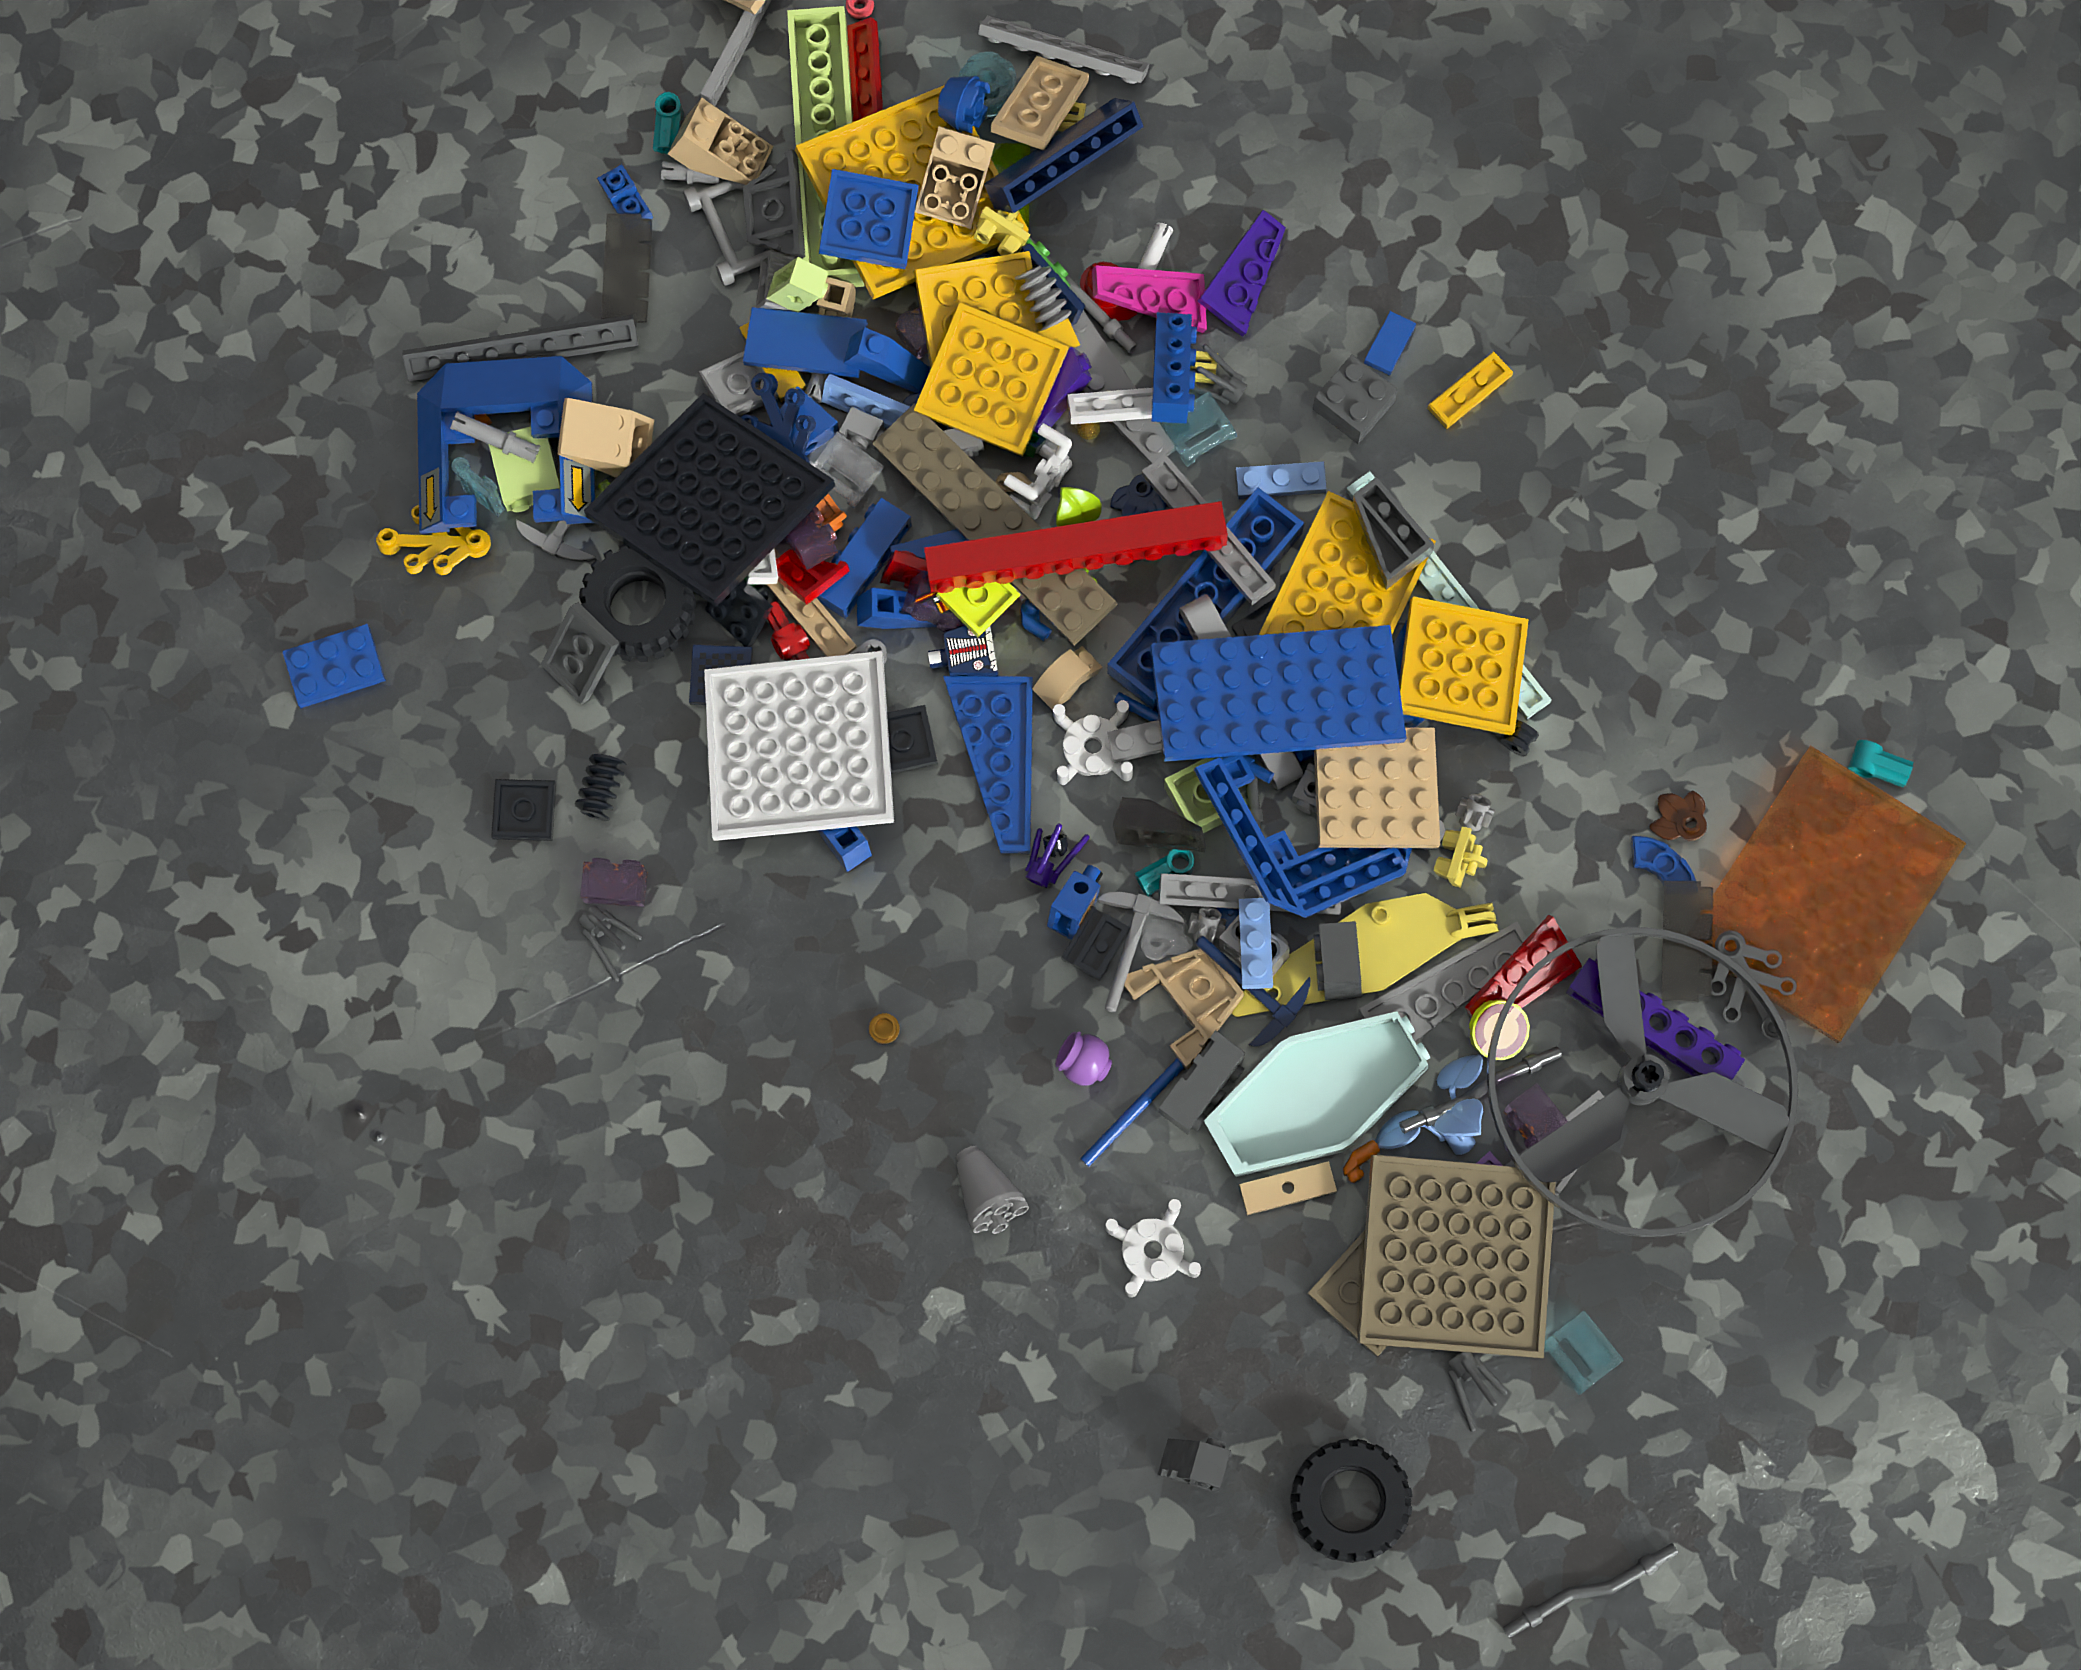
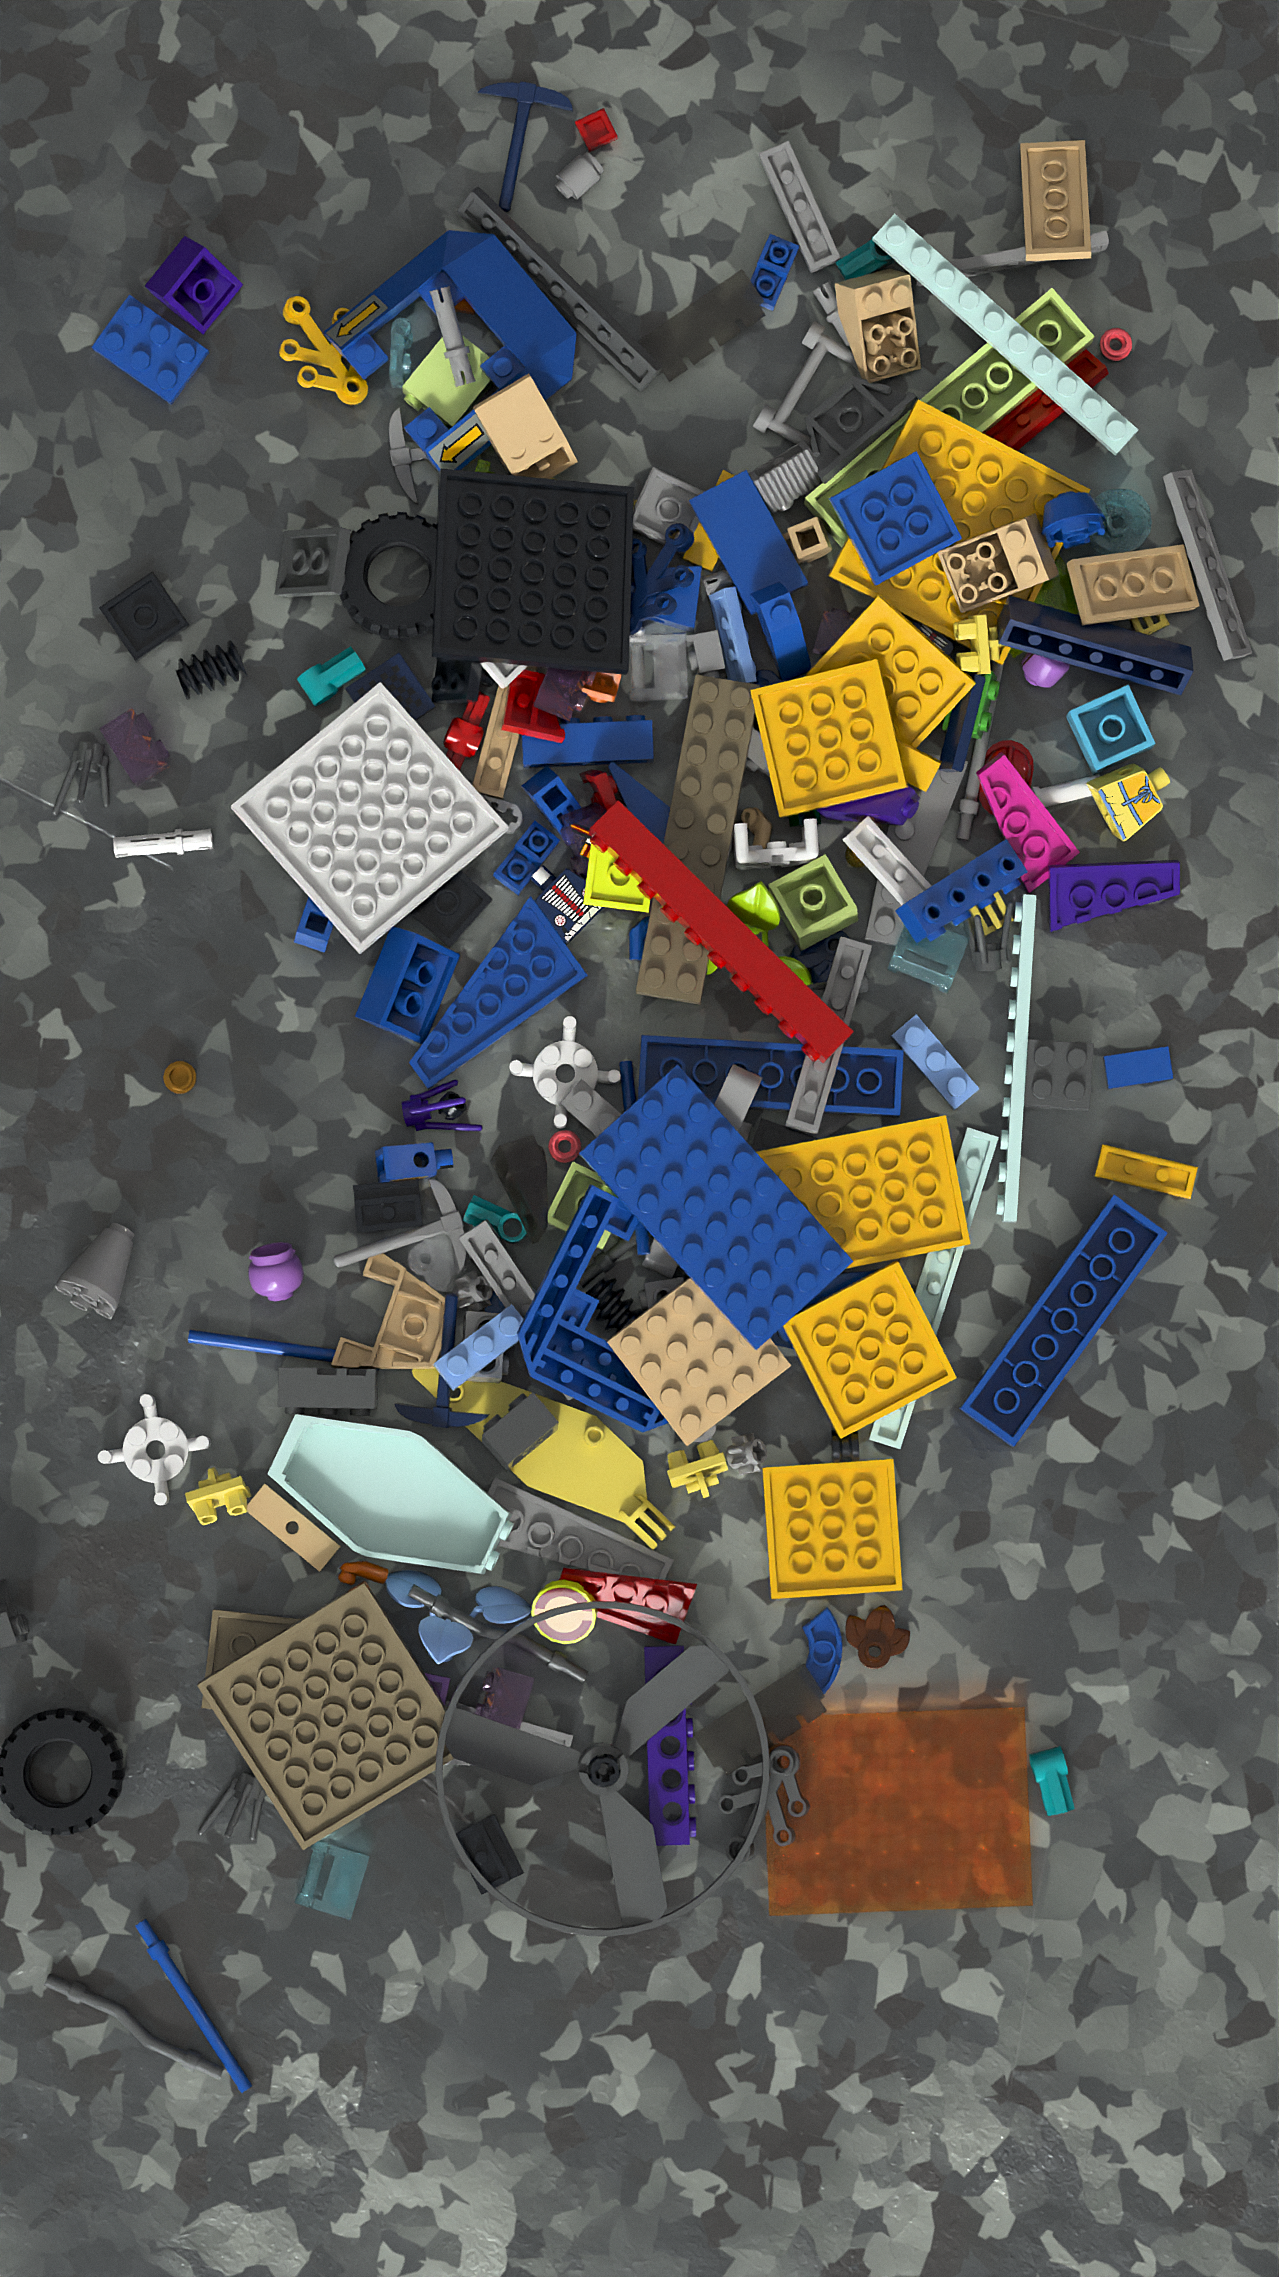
camera: 45 degrees right, 10 degrees up
yellowish green brick [766,257,828,312] -> none
light grey piece [1015,265,1071,331] -> none
tan brick [1032,646,1102,710] -> none
dark grey wedge [1353,477,1434,590] -> none
none -> white pin [113,829,213,858]
none -> blue bar [135,1919,252,2093]
none -> dark purple slope [145,236,243,334]
none -> light yellow hips [185,1467,251,1525]
none -> teal piece [297,646,366,707]
none -> blue slope [355,926,460,1044]
none -> black plate [456,1813,524,1895]
none -> dark blue piece [478,82,573,212]
none -> blue slope [493,821,560,896]
none -> coral plate [548,1130,581,1163]
none -> light grey brick [555,152,604,200]
none -> red tile [575,108,618,153]
none -> black piece [586,1277,642,1333]
none -> light grey plate [759,141,841,273]
none -> yellow plate [762,1459,903,1599]
none -> yellowish green brick [768,854,858,951]
none -> light aqua plate [872,213,1138,456]
none -> blue brick [959,1195,1167,1447]
none -> light aqua plate [996,894,1036,1223]
none -> medium lavender head [1021,652,1070,688]
none -> medium azure brick [1066,685,1156,775]
none -> torso [1086,764,1170,841]

